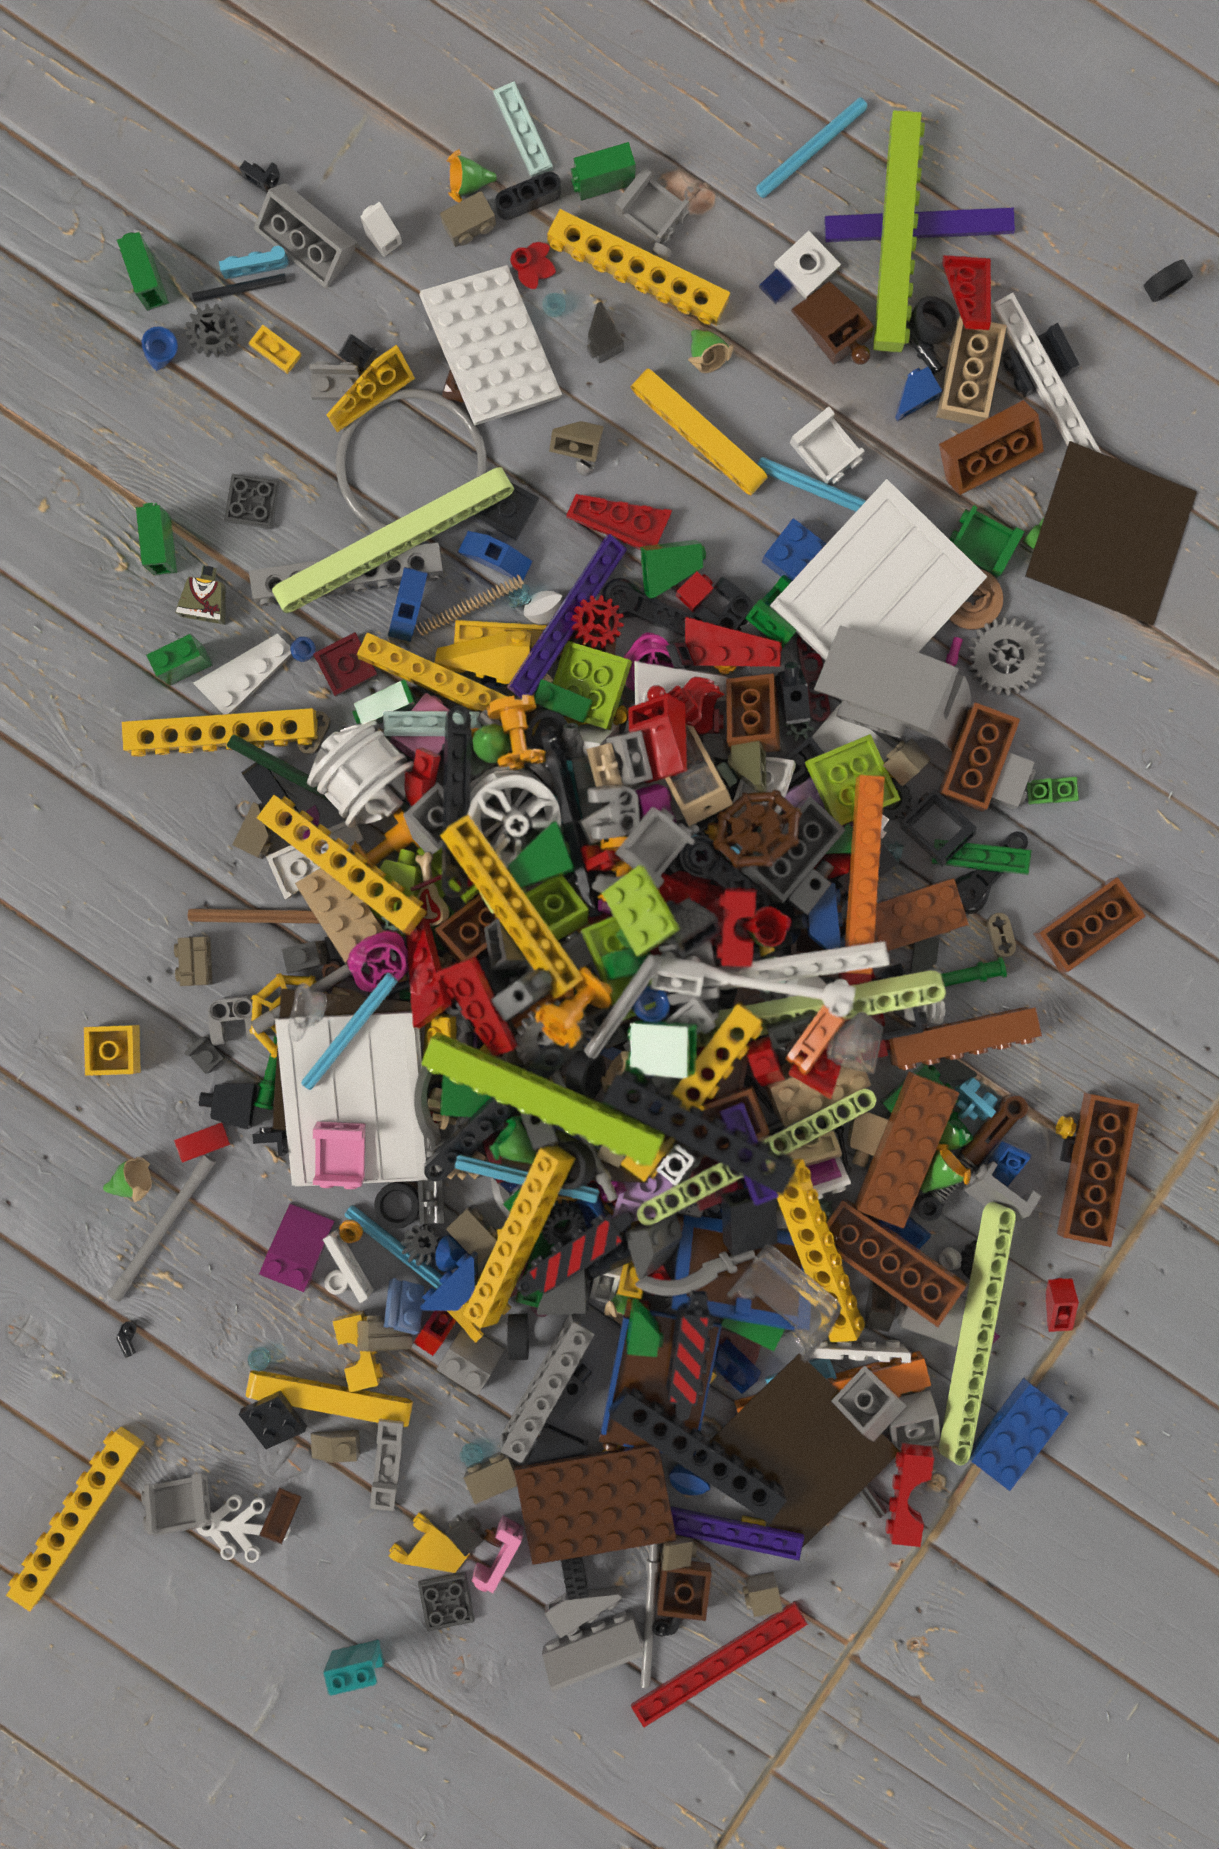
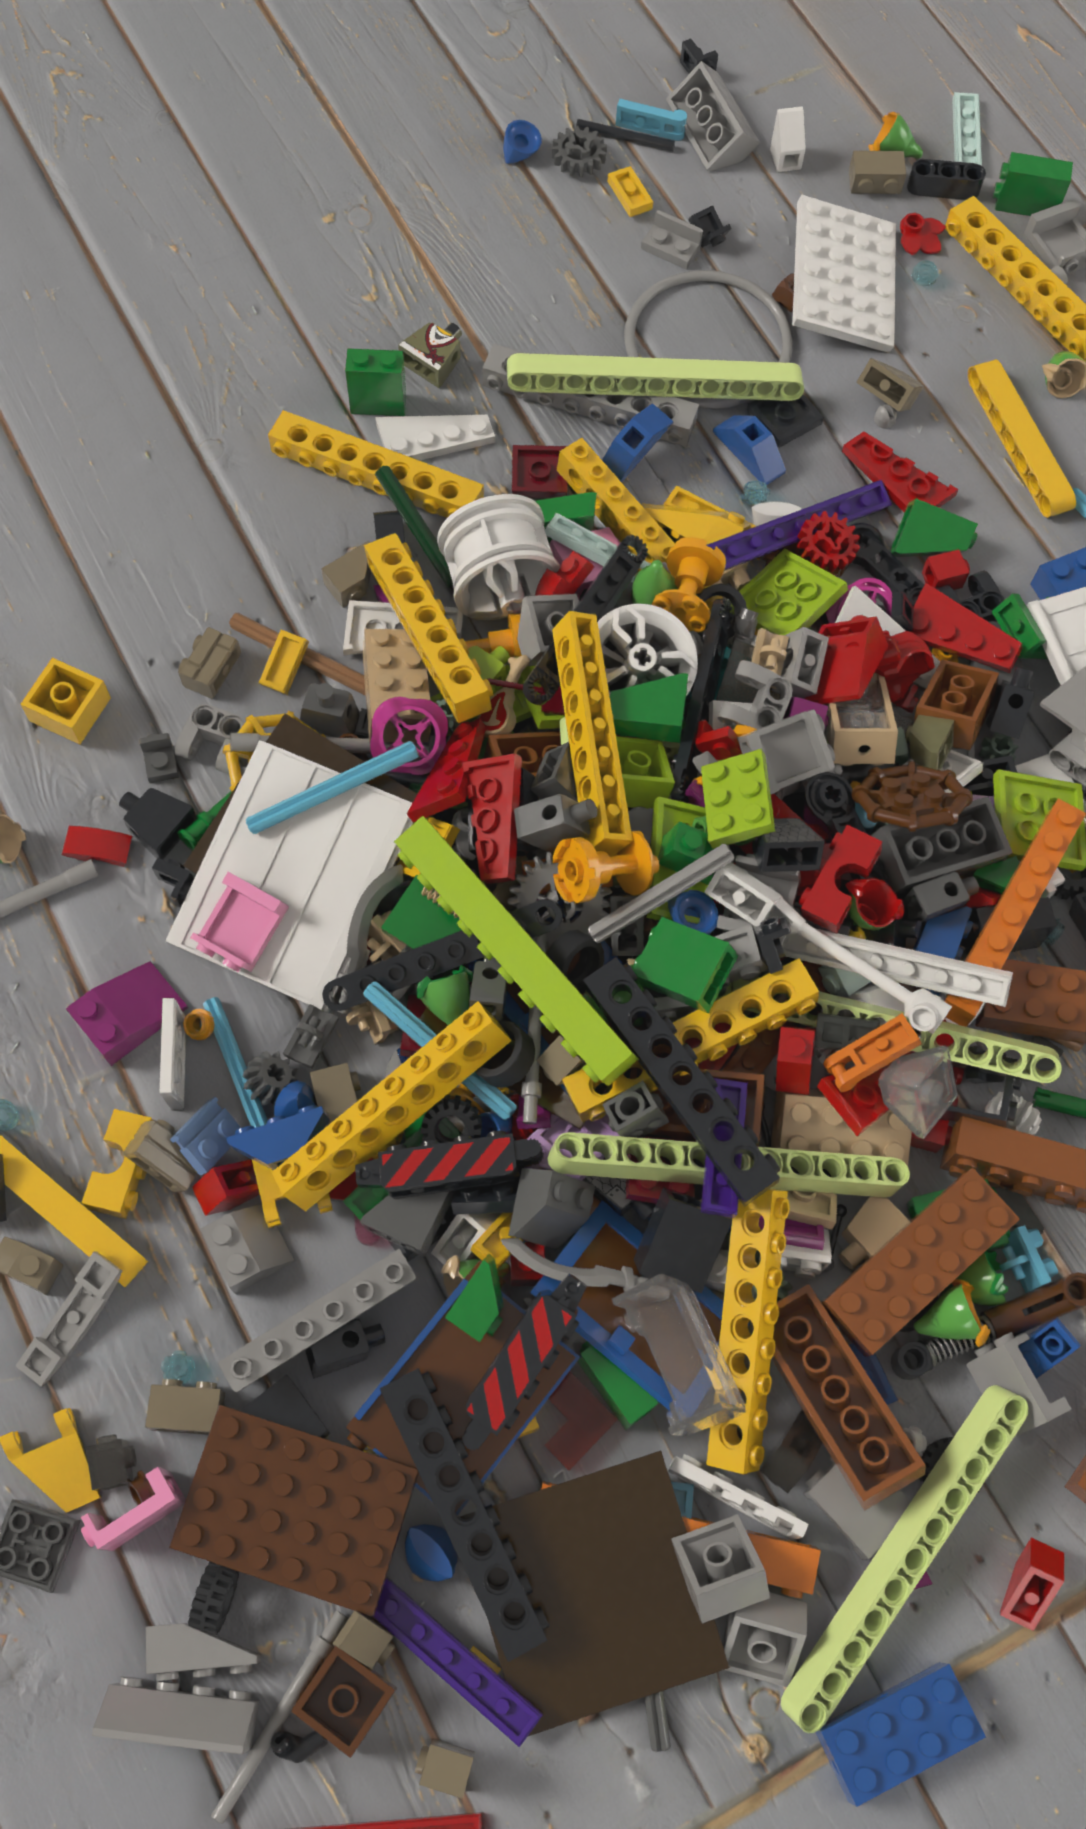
camera: 25 degrees right, 20 degrees down
green brick [117,232,169,311] -> none
green brick [136,503,177,576] -> none
dark grey tile [224,474,280,529] -> none
clear piece [288,983,327,1042] -> none
blue tile [290,637,316,662] -> none
white tile [324,1269,349,1295] -> none
yellow wedge [326,345,415,432] -> none
black tyre [374,1182,419,1229] -> none
tan piece [415,574,524,636] -> none
black tyre [507,1314,529,1361] -> none
green slope [534,679,593,723] -> none
clear smoke slope [586,302,624,364] -> none
clear blue slope [714,1340,761,1394] -> none
dark red beam [796,635,830,723] -> none
red arch [886,1443,934,1547] -> none
none -> yellow tile [259,629,309,695]
none -> black bracket [754,917,791,974]

